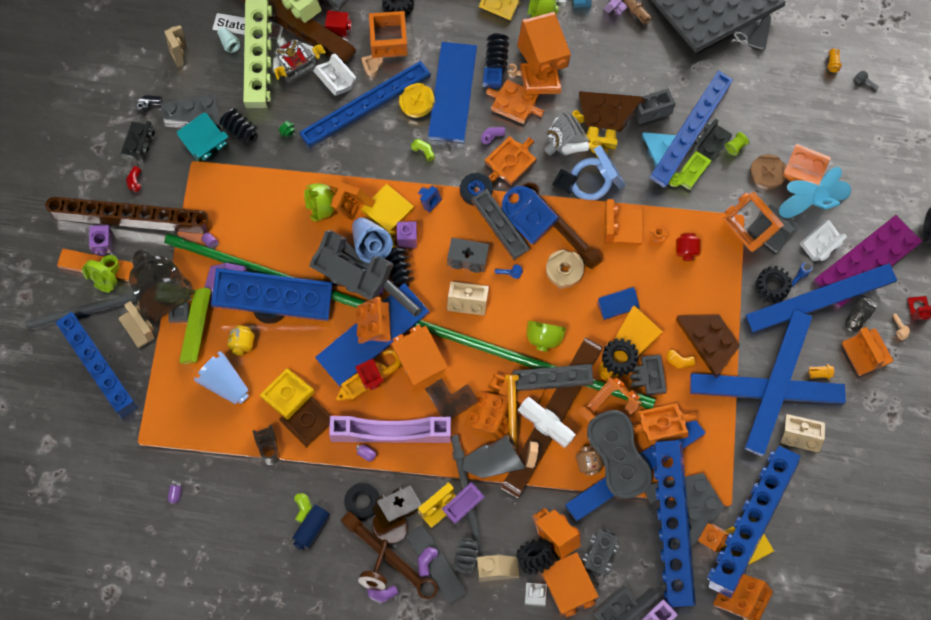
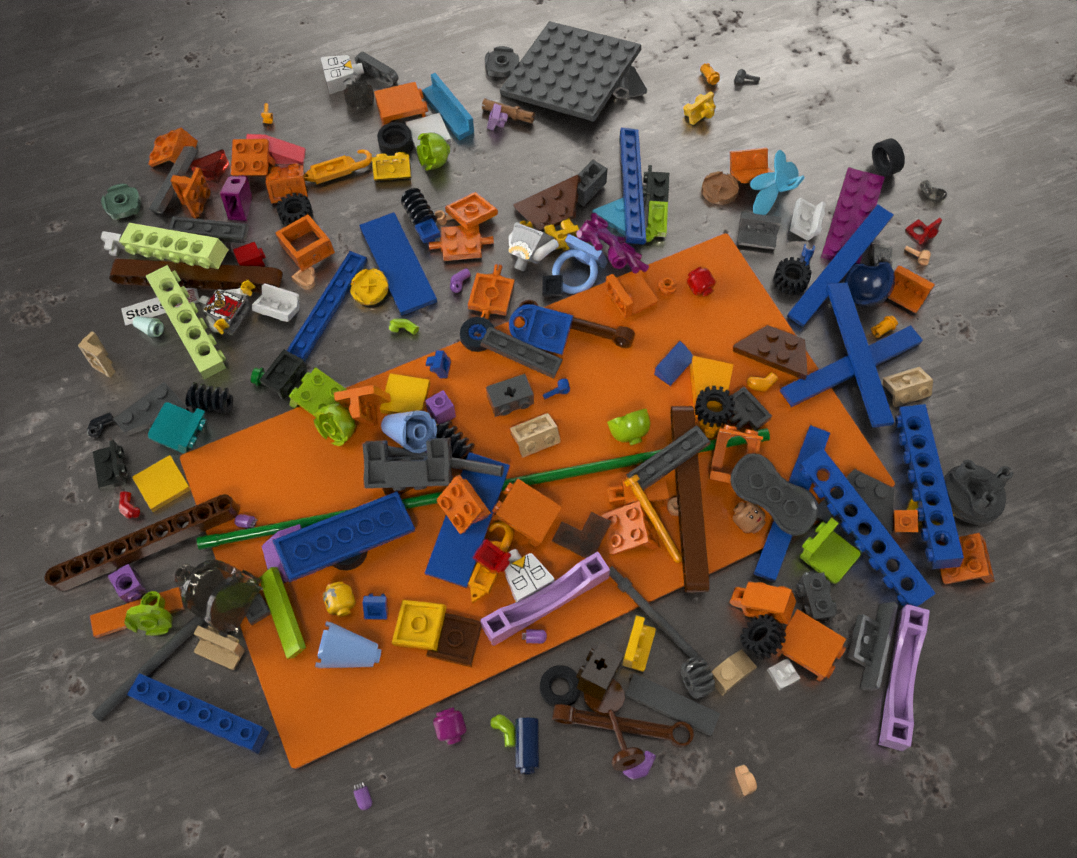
camera: 30 degrees left, 5 degrees down
clear smoke piece [252,424,280,465] -> none
medium lavender arm [418,547,438,576] -> none
medium lavender tile [442,482,485,524] -> none
dark grey panel [462,435,525,478] -> none
orange slope [517,12,571,76] -> none
white piece [518,397,576,448] -> none
light nougat tile [526,441,538,468] -> none
tan plate [546,250,584,289] -> none
orange plate [633,403,697,446] -> none
orange window [722,192,784,253] -> none
lime bush [725,132,749,156] -> none
none -> yellow tile [132,455,191,512]
none -> pearl dark grey bracket [260,349,307,400]
none -> lime bracket [289,367,347,417]
none -> blue tile [362,594,388,619]
none -> magenta head [433,707,467,745]
none -> white torso [504,549,554,602]
none -> magenta plant [576,213,649,273]
none -> yellow hips [683,92,716,125]
none -> lime bracket [800,518,861,584]
none -> dark blue cylinder [844,262,895,307]
none -> dark grey piece [944,459,1013,525]

